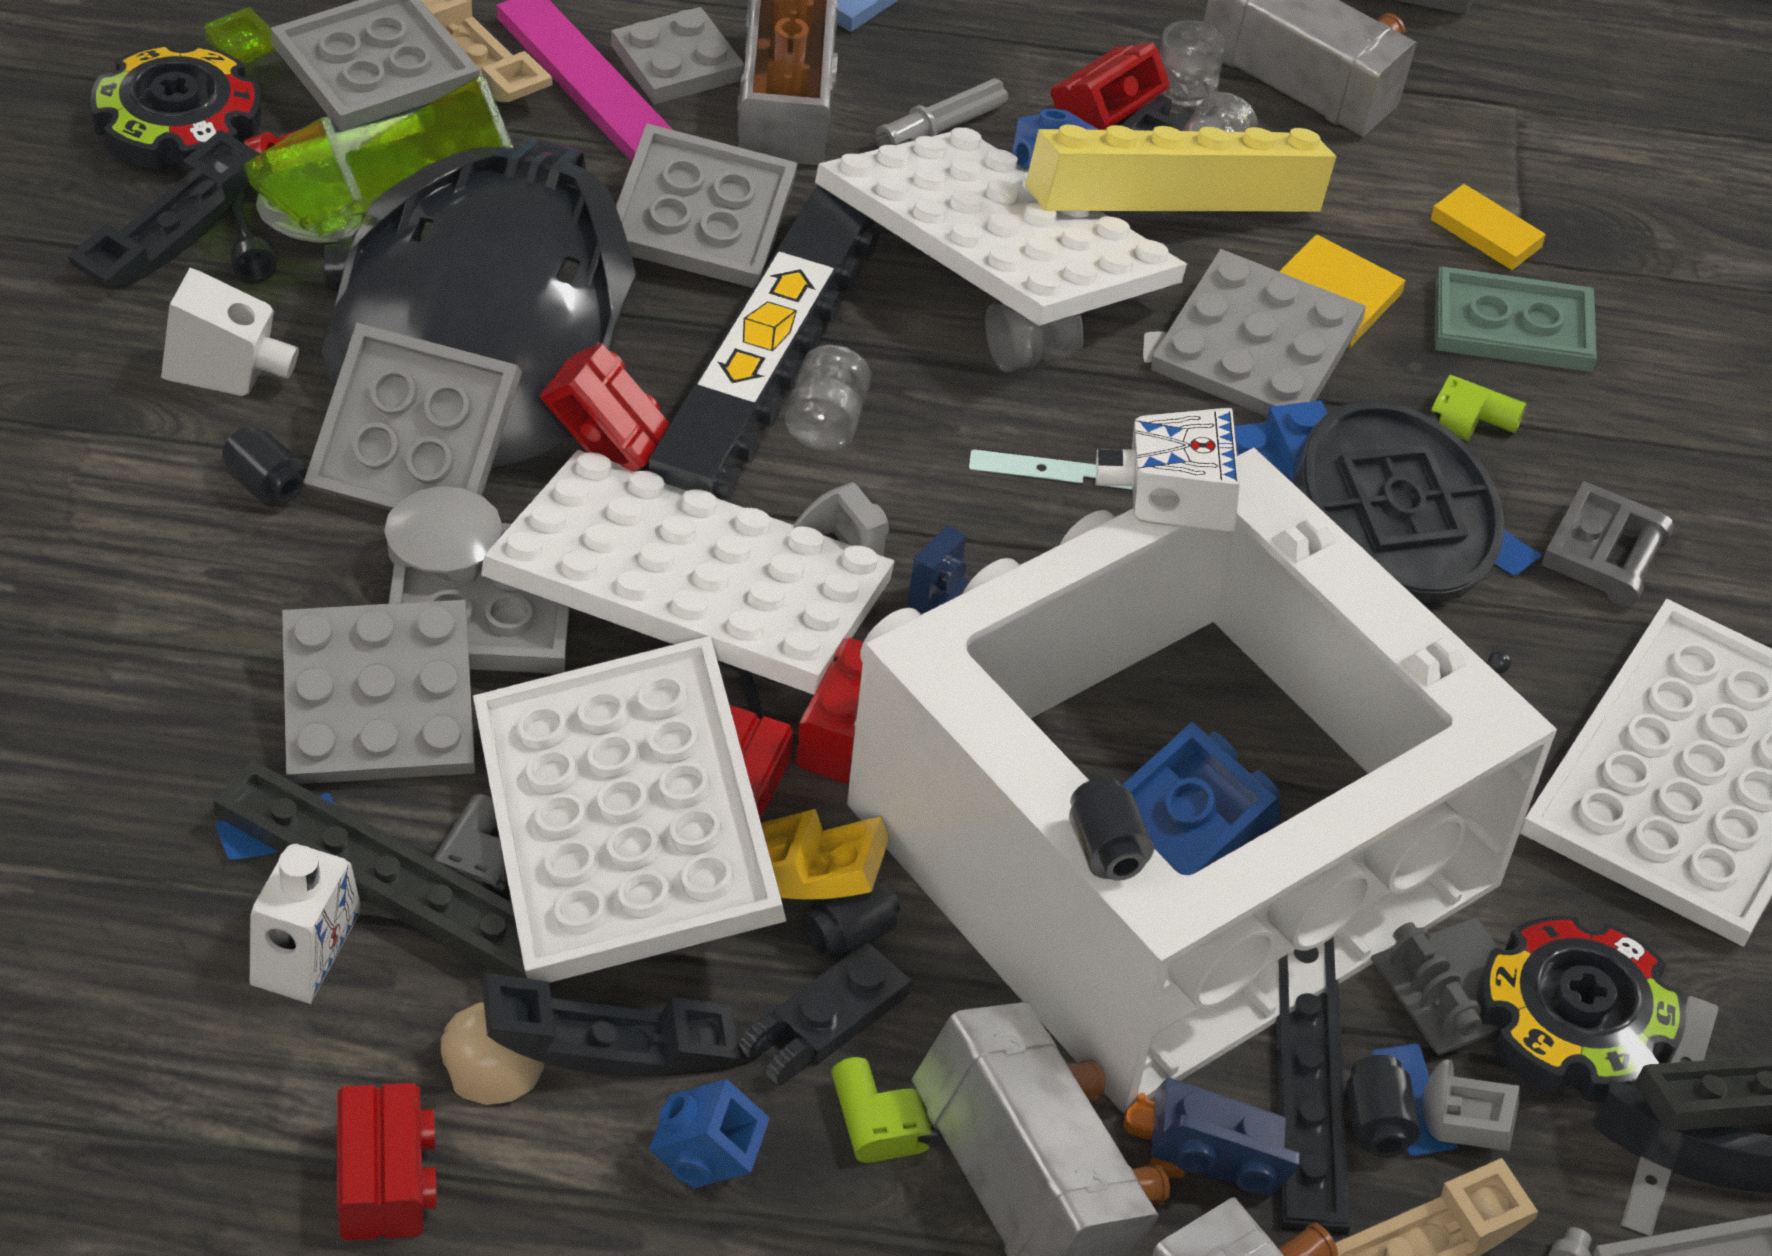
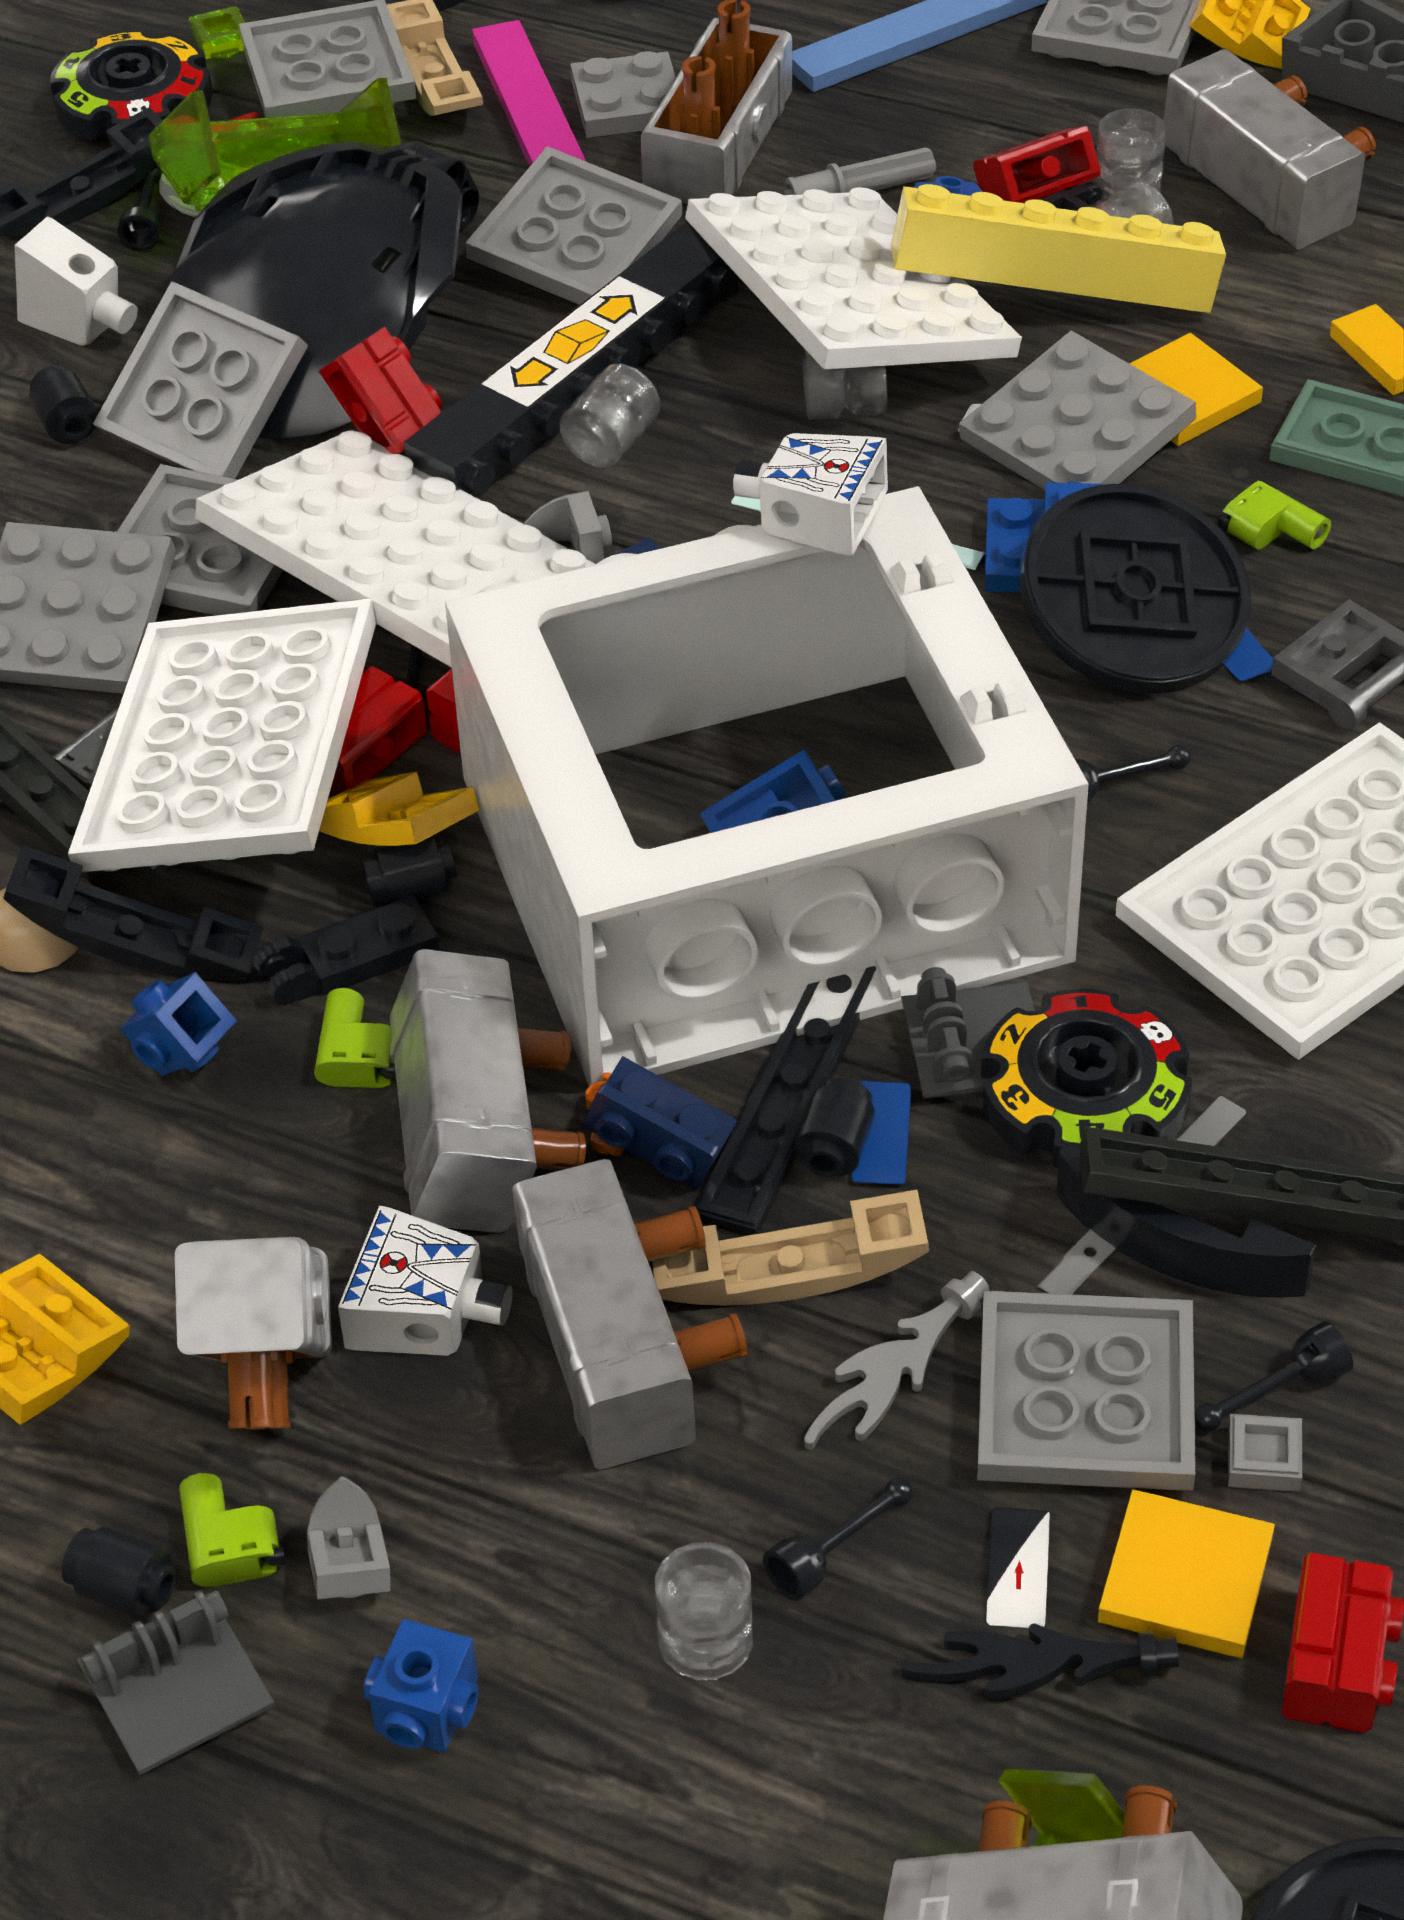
camera: 25 degrees right, 0 degrees up
light grey dish [384,486,503,581] -> none
black brick [1069,777,1154,881] -> none
light grey plate [1422,1059,1519,1151] -> none

